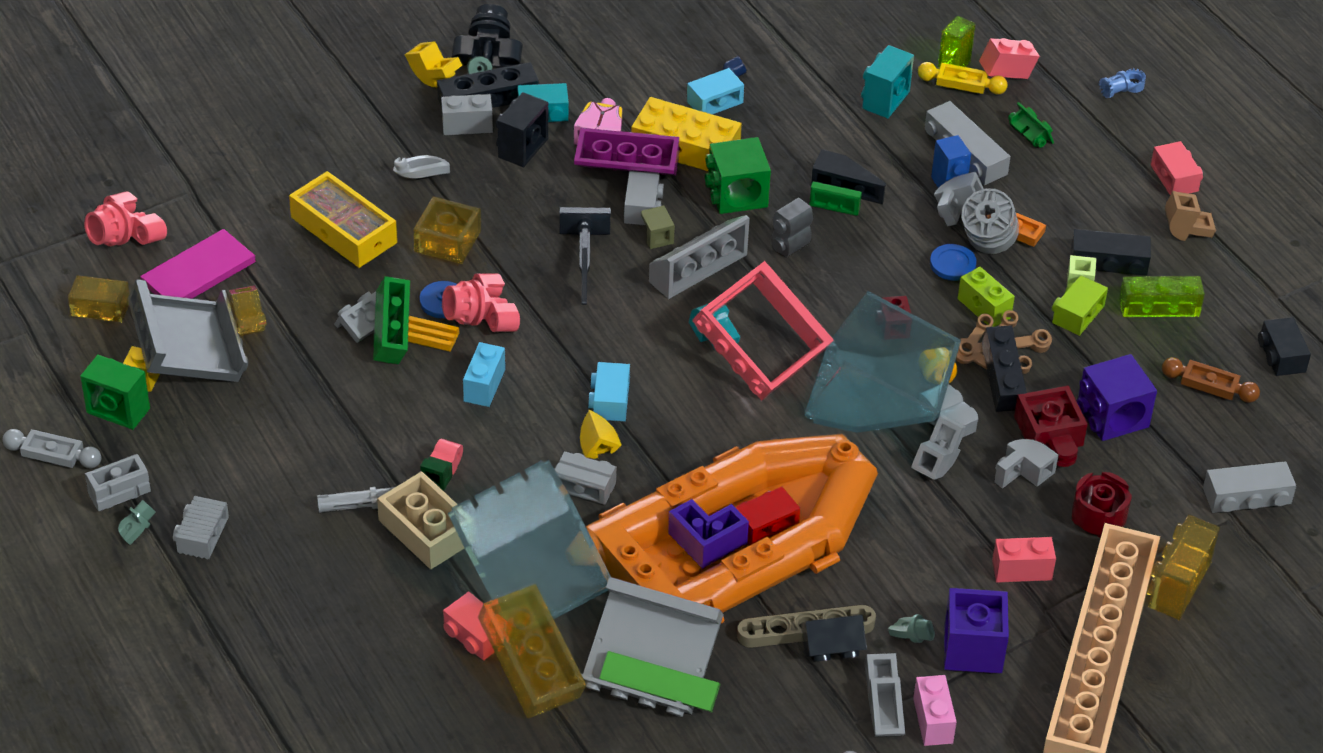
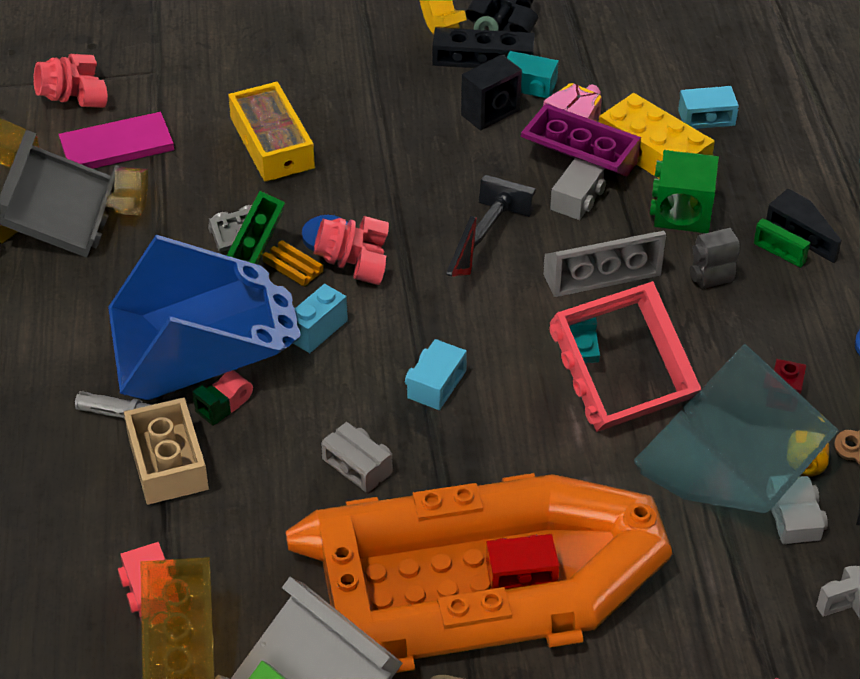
camera: 25 degrees right, 0 degrees up
light grey arm [393,155,450,178] -> none
clear yellow brick [413,196,481,264] -> none
light grey brick [441,94,493,135] -> none
clear light blue windscreen [448,460,611,640] -> none
yellow brick [580,410,622,459] -> none
olive panel [641,205,675,249] -> none
dark purple brick [668,499,749,569] -> none
dark blue piece [723,56,747,77] -> none
light grey brick [911,415,967,480] -> none
none -> blue windscreen [108,235,301,400]

